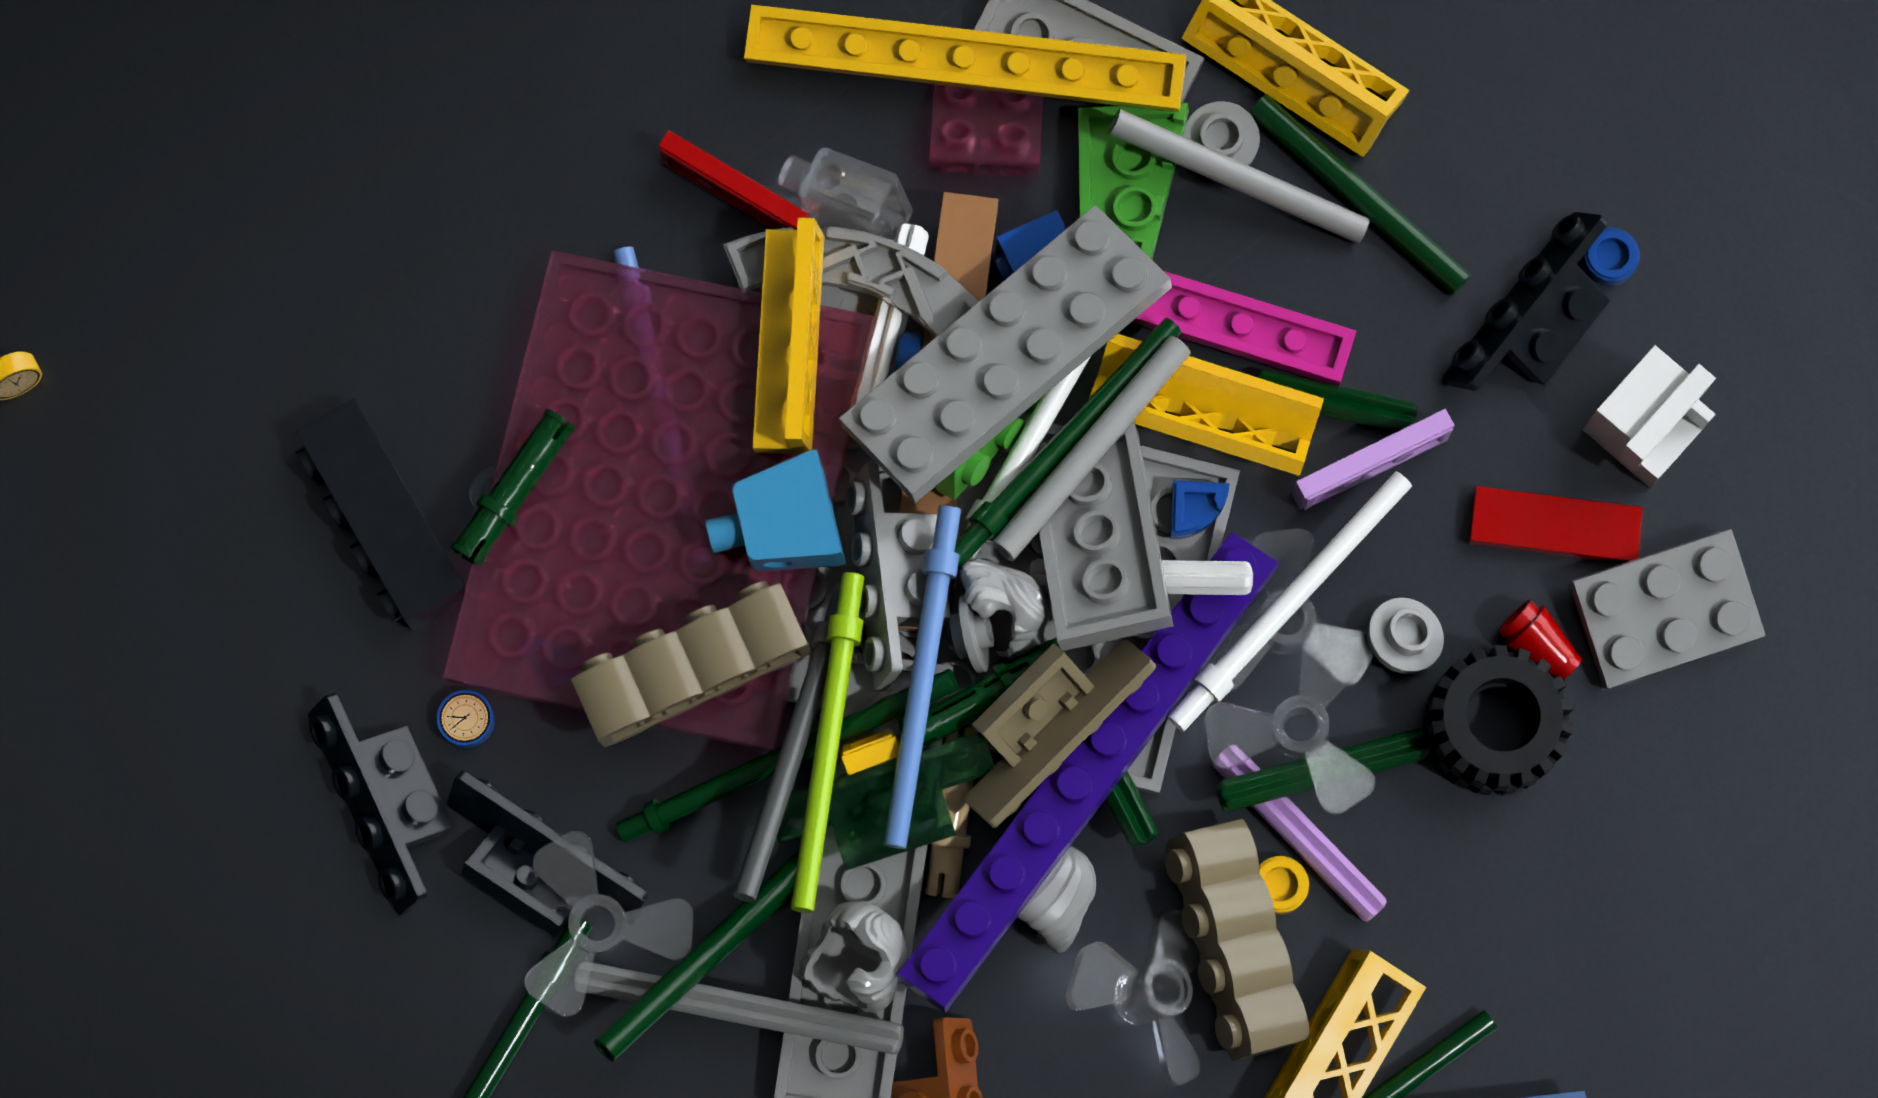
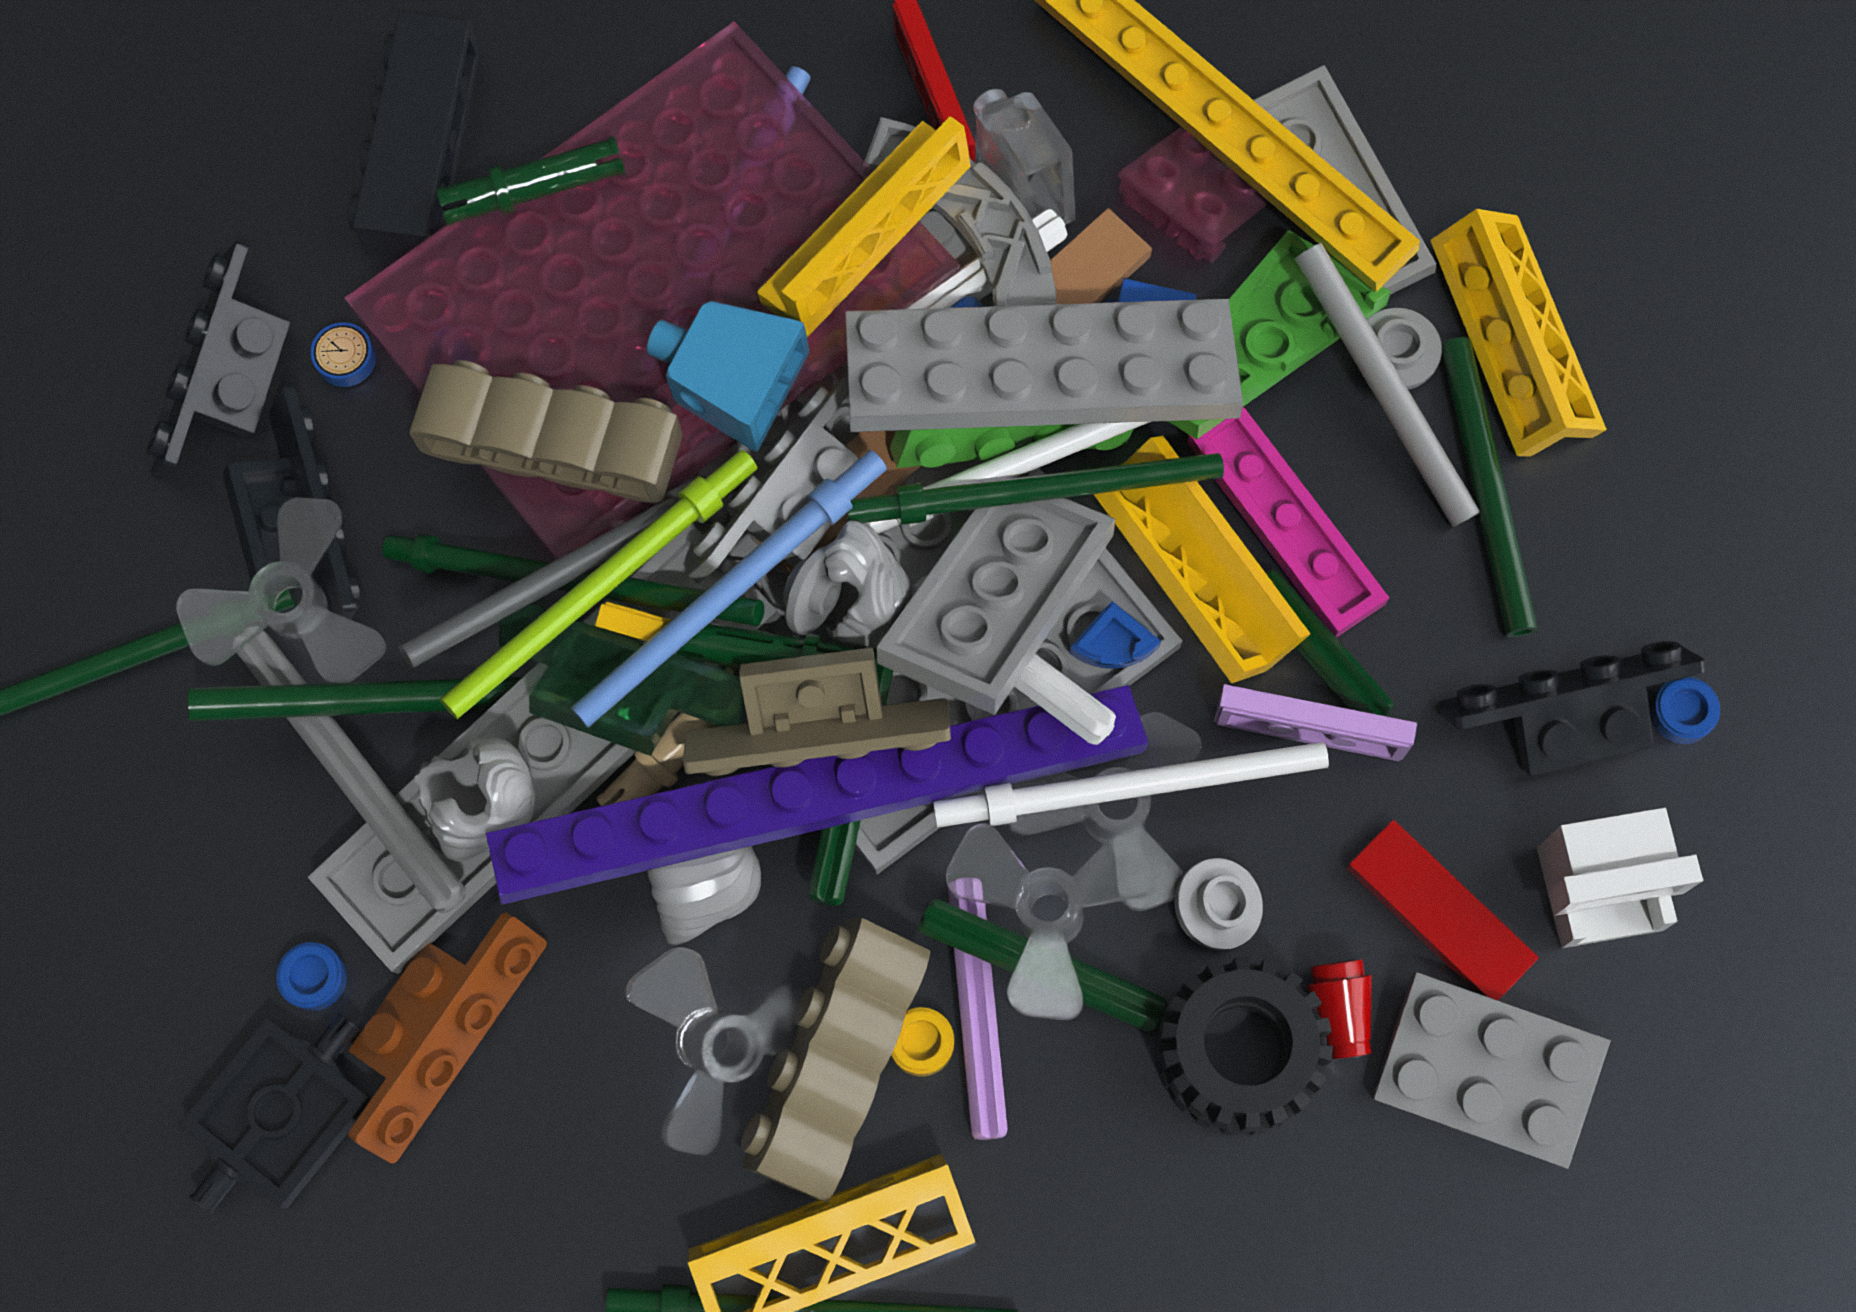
camera: 40 degrees right, 5 degrees down
light grey piece [992,336,1191,561] -> none

